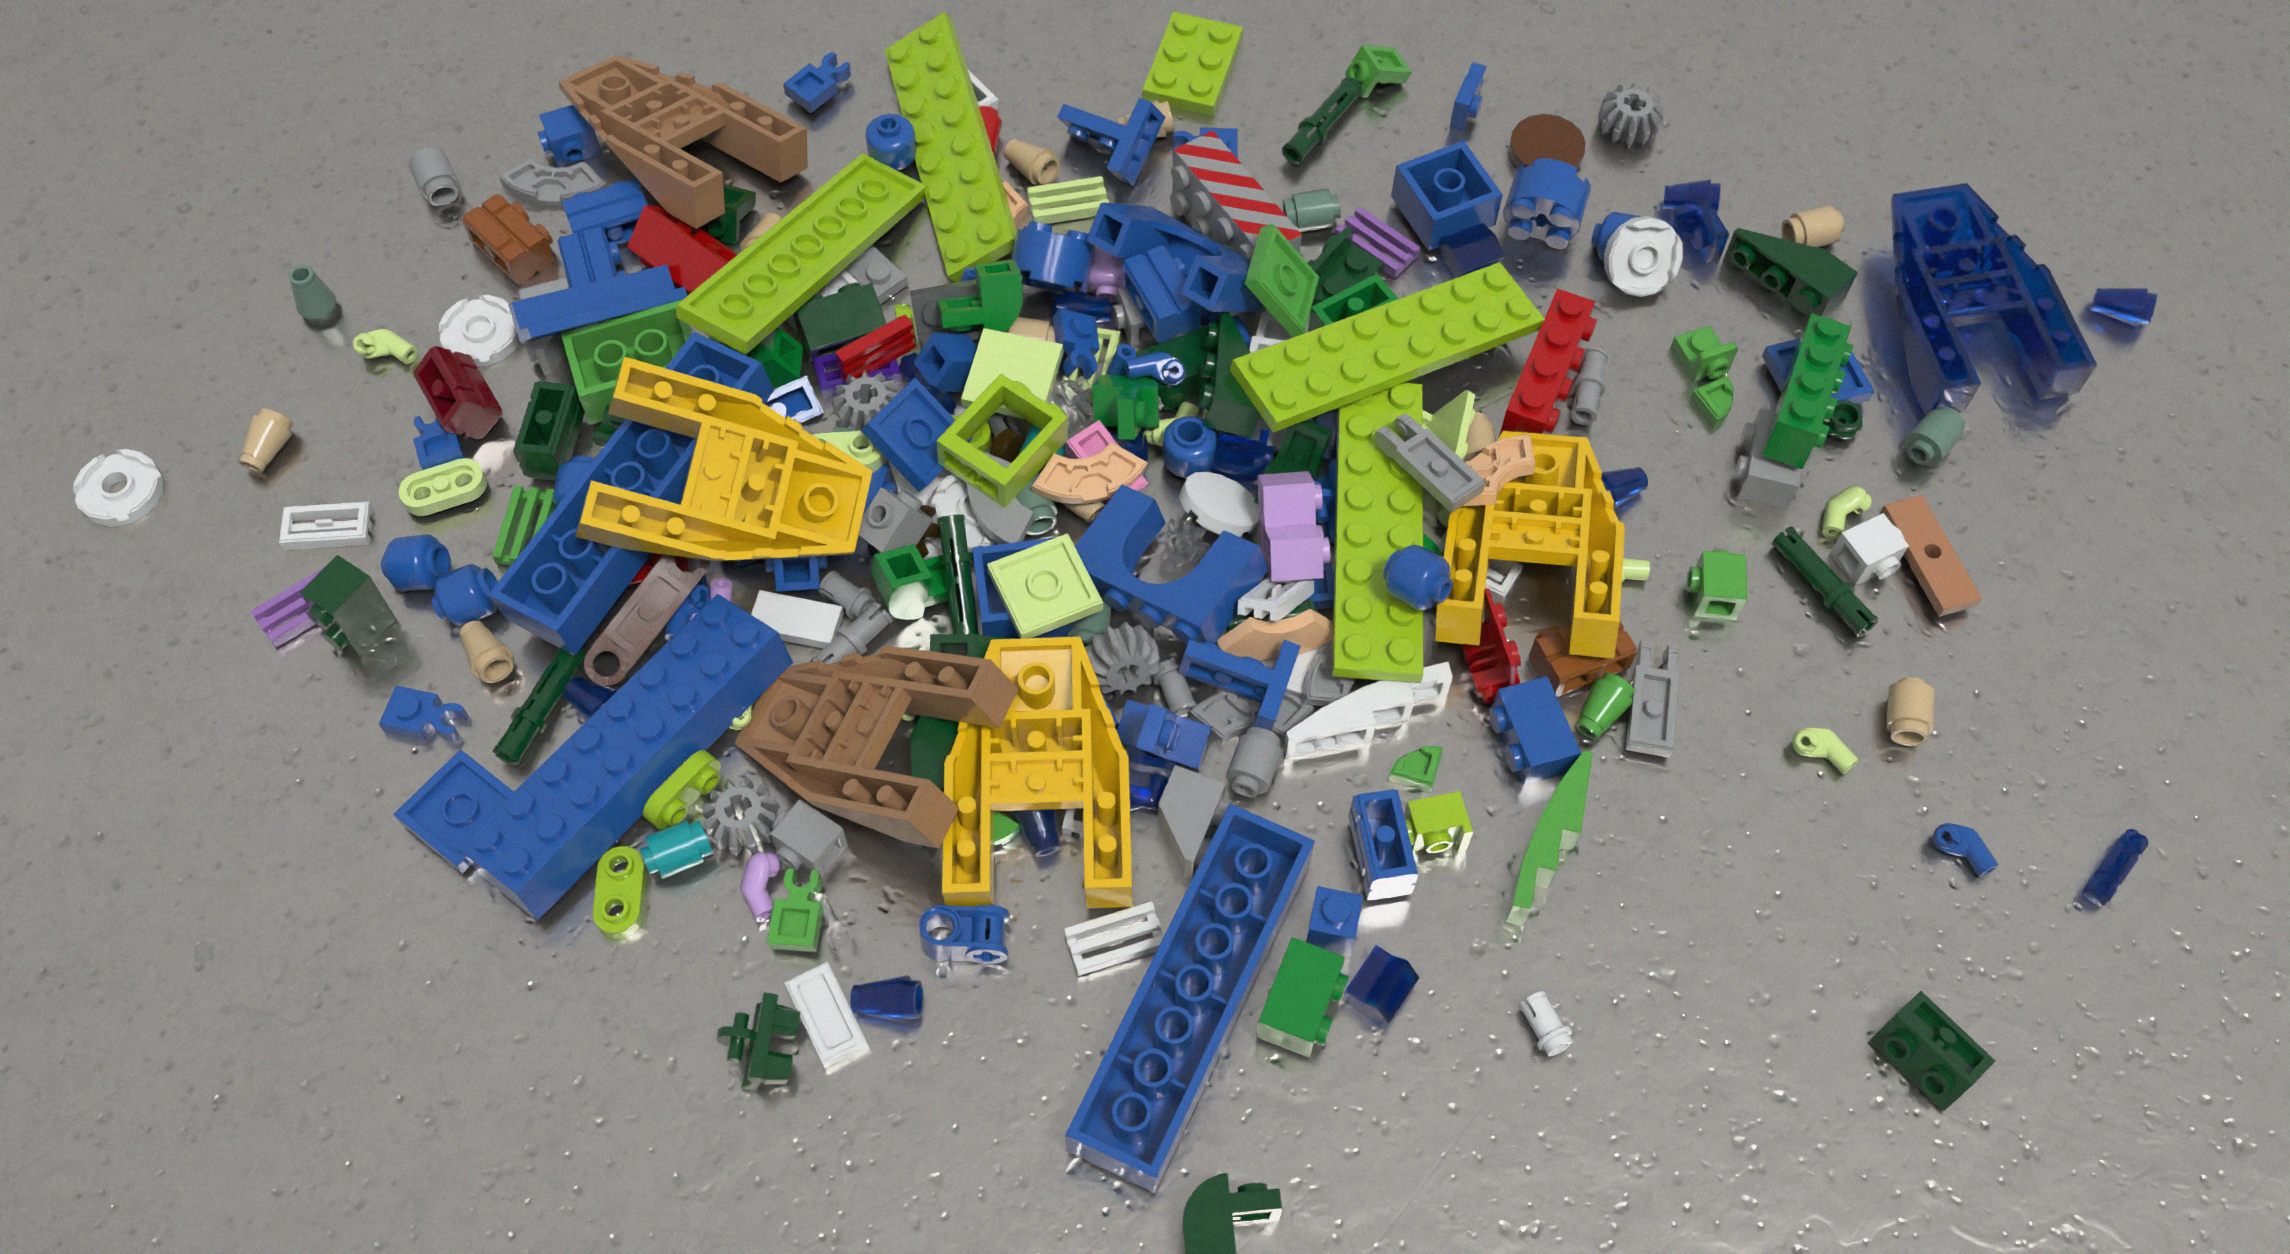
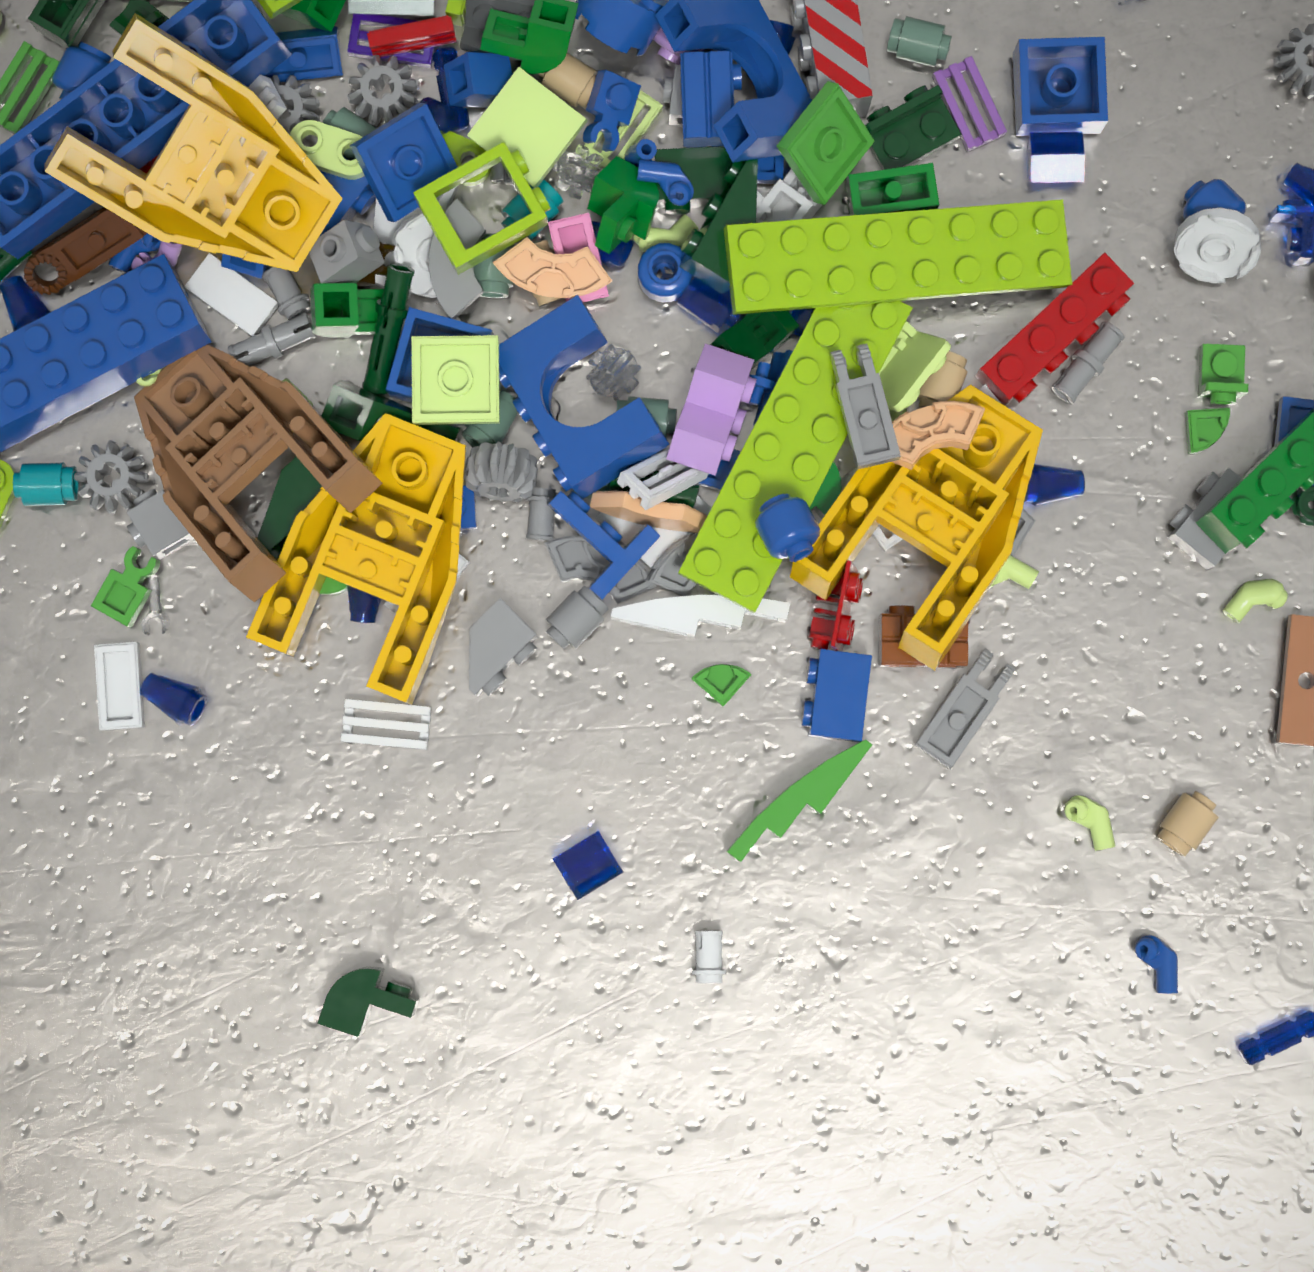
camera: 25 degrees right, 25 degrees up
lime plate [643,750,721,829] -> none
dark green hips [716,992,801,1091] -> none
lavender arm [740,852,780,922] -> none
blue piece [919,905,1010,964] -> none
dark brown tile [989,428,1025,463] -> none
clear blue cone [1052,290,1111,325] -> none
blue brick [1065,804,1315,1193] -> none
blue bracket [1117,699,1213,769] -> none
clear blue piece [1126,745,1182,811] -> none
white tile [1179,472,1259,537] -> none
green brick [1256,937,1349,1058] -> none
blue brick [1306,886,1363,959] -> none
blue brick [1348,789,1418,900] -> none
lime brick [1404,791,1473,853] -> none
blue brick [1503,158,1591,249] -> none
reddish brown tile [1509,114,1586,169] -> none
bright green cone [1575,672,1635,740] -> none
bright green brick [1687,550,1748,620] -> none
dark green pin [1772,527,1879,637] -> none
white brick [1829,513,1909,587] -> none
dark green bracket [1871,991,1996,1110] -> none

